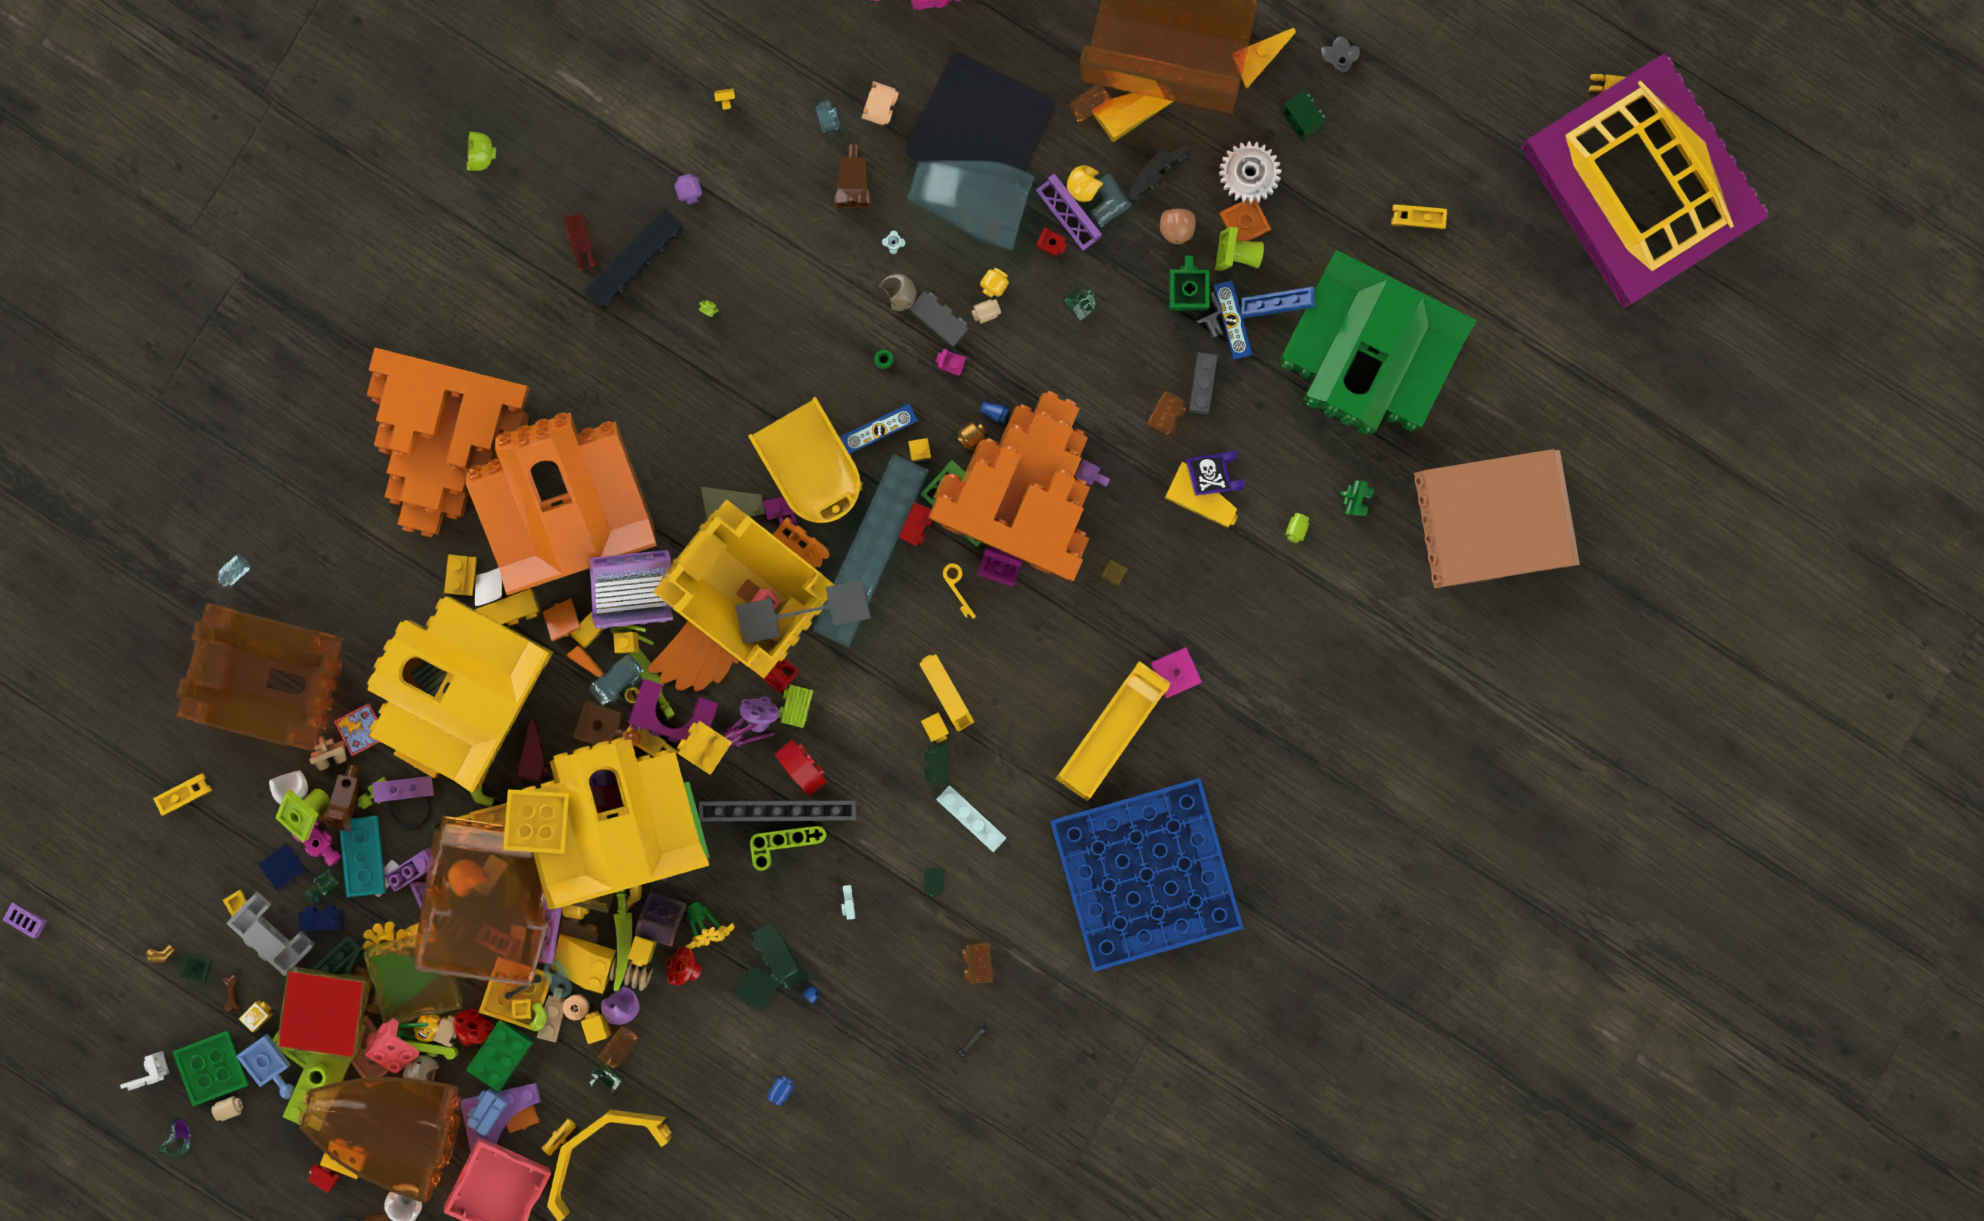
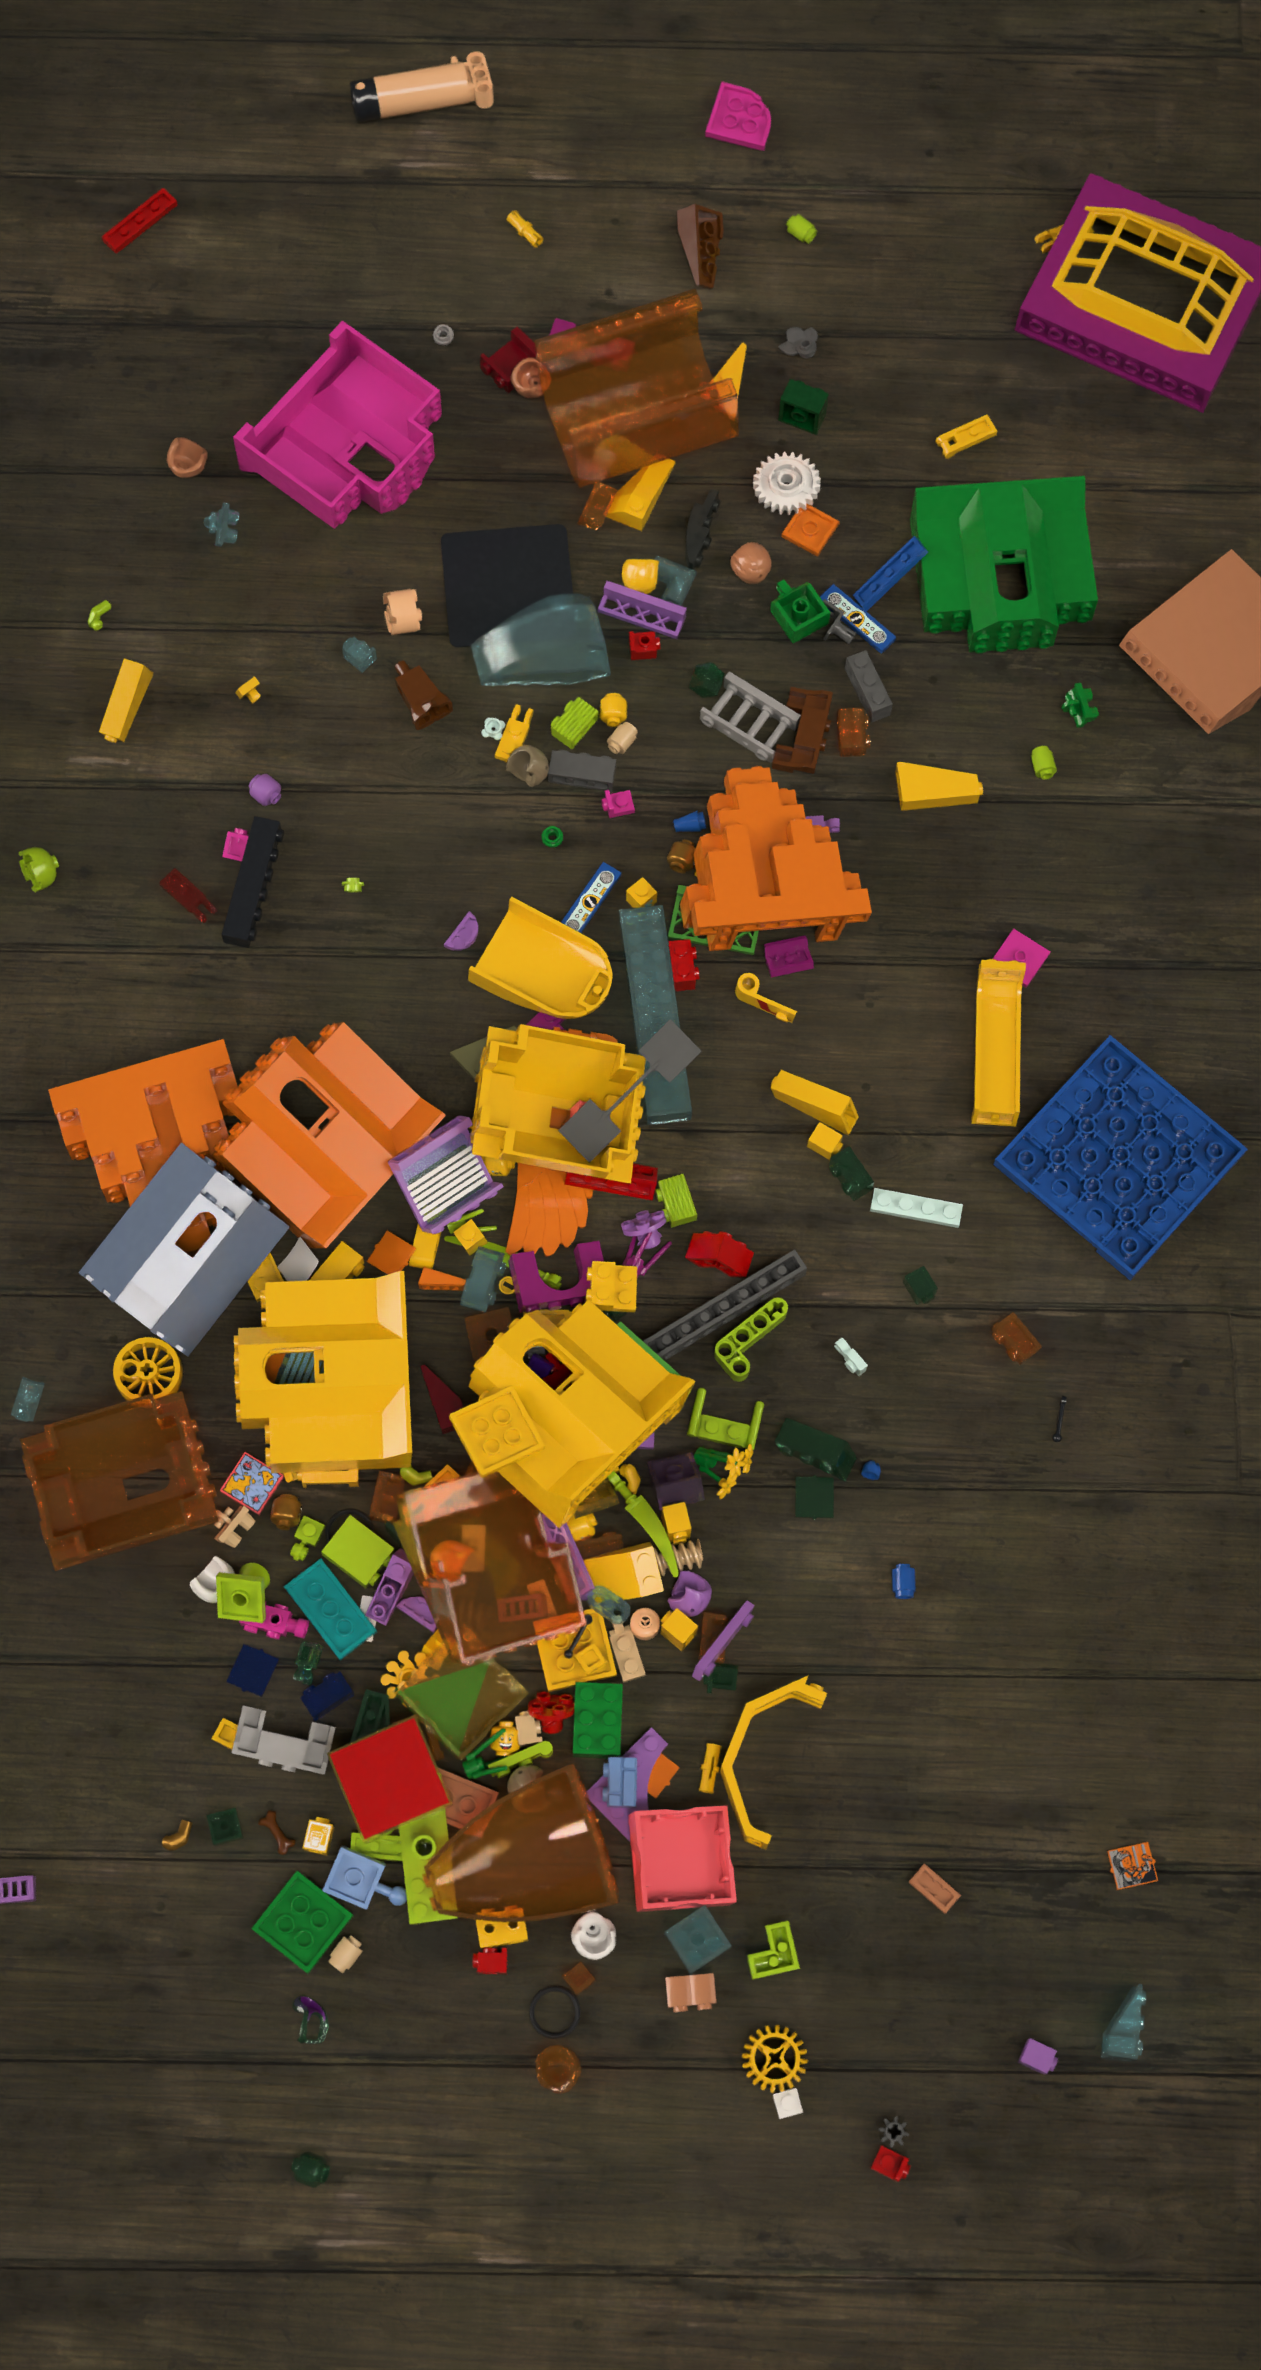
camera: 30 degrees left, 15 degrees down
white bracket [120,1051,169,1091] -> none
yellow plate [153,773,212,816] -> none
reddish brown piece [318,765,361,832] -> none
coral bracket [365,1018,419,1073] -> none
medium lavender plate [372,776,434,803] -> none
lime arm [530,1001,547,1031] -> none
red plate [665,946,701,986] -> none
clear yellow tile [1101,559,1127,586] -> none
flag [1186,451,1245,496] -> none
lime plant [1215,227,1264,271] -> none
none -> sand blue panel [78,1143,290,1357]
none -> yellow slope [99,658,154,743]
none -> yellow piece [113,1337,183,1407]
none -> dark pink bracket [222,828,249,861]
none -> pearl gold head [270,1494,302,1530]
none -> lime brick [321,1515,394,1589]
none -> clear orange hinge [369,1471,405,1525]
none -> medium lavender tile [444,911,478,950]
none -> yellow hinge [495,704,534,762]
none -> lime brick [551,697,598,749]
none -> lime plate [687,1388,764,1450]
none -> medium lavender plate [692,1601,755,1682]
none -> light grey fence [700,671,801,763]
none -> reddish brown bracket [772,687,833,774]

